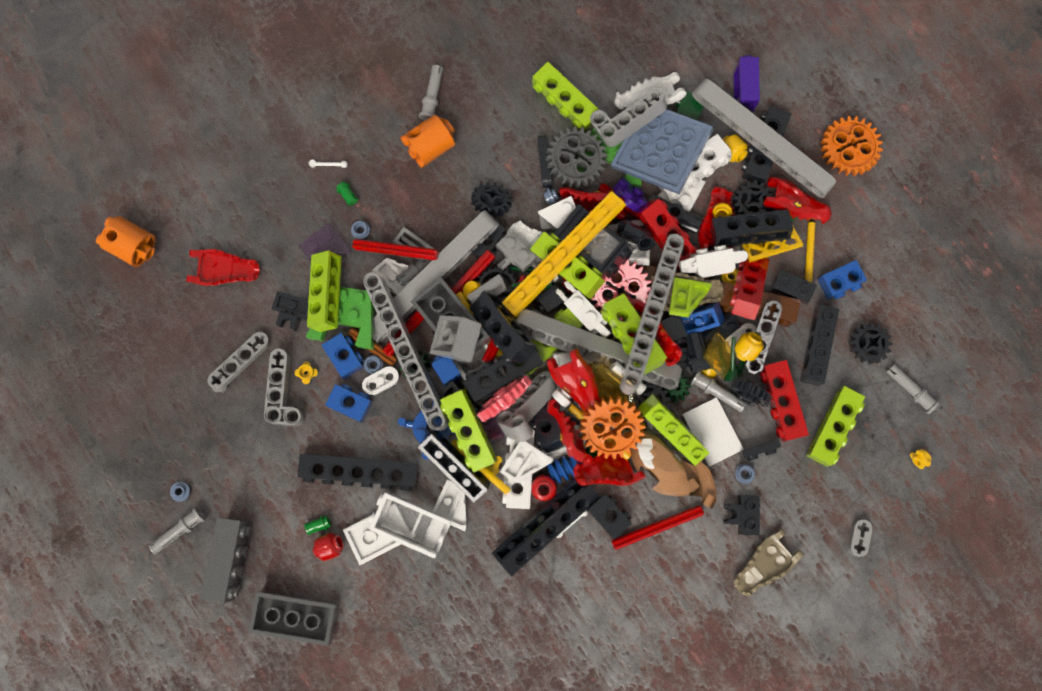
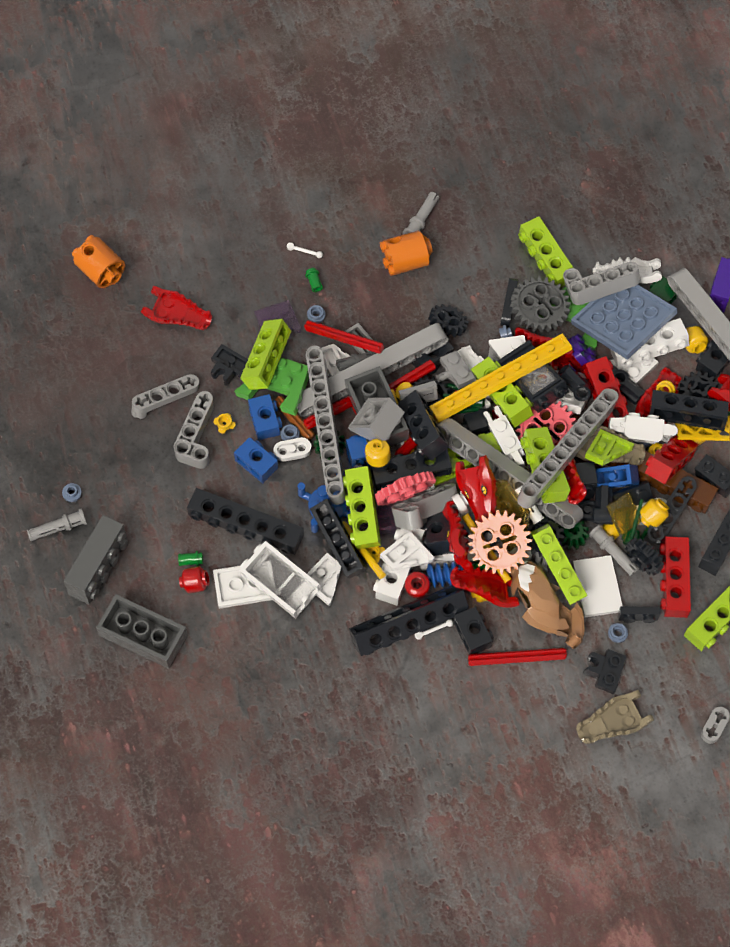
camera: 15 degrees right, 15 degrees down
none -> yellow head [365,439,391,468]

